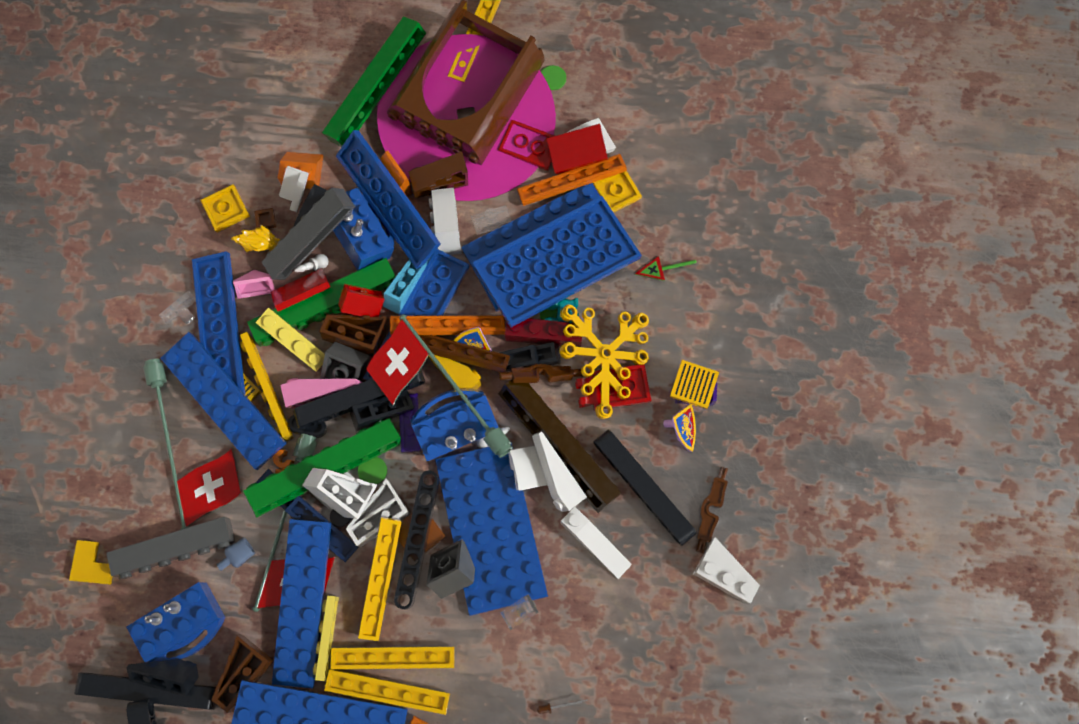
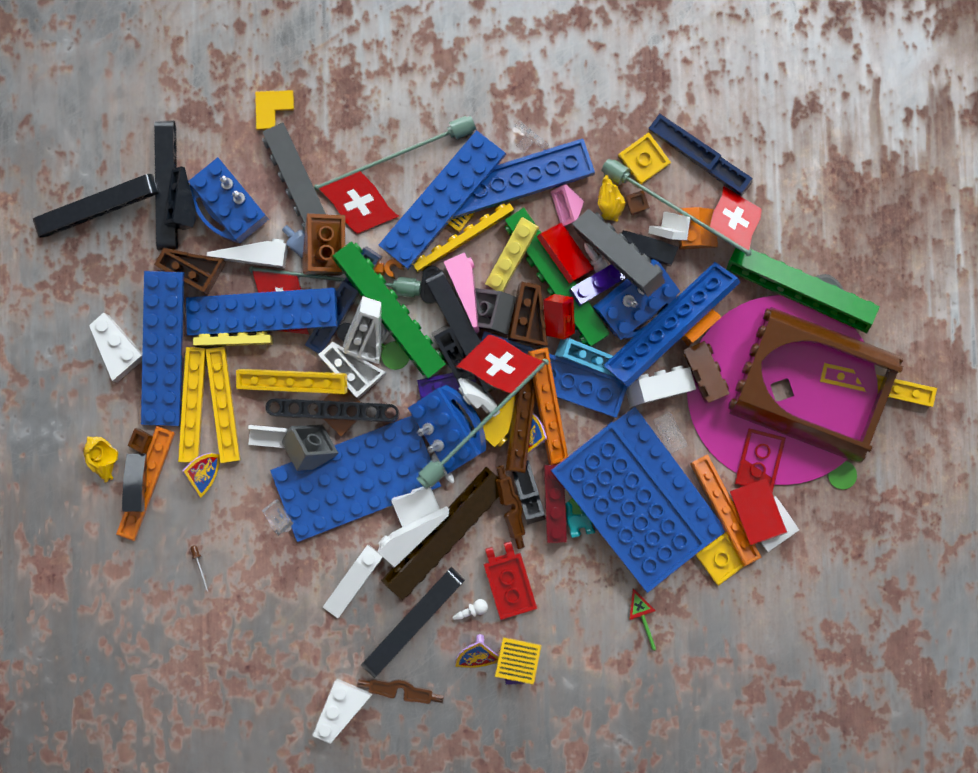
camera: 85 degrees right, 10 degrees up
yellow plant [559,305,649,419] -> none
none -> shield [182,453,220,498]
none -> white slope [207,239,288,269]
none -> white panel [248,425,289,448]
none -> dark orange slope [303,213,345,276]
none -> white bar [453,599,488,620]
none -> white slope [458,378,500,417]
none -> dark purple plate [569,265,626,306]
none -> flag [601,159,761,256]
none -> dark blue slope [649,114,753,197]

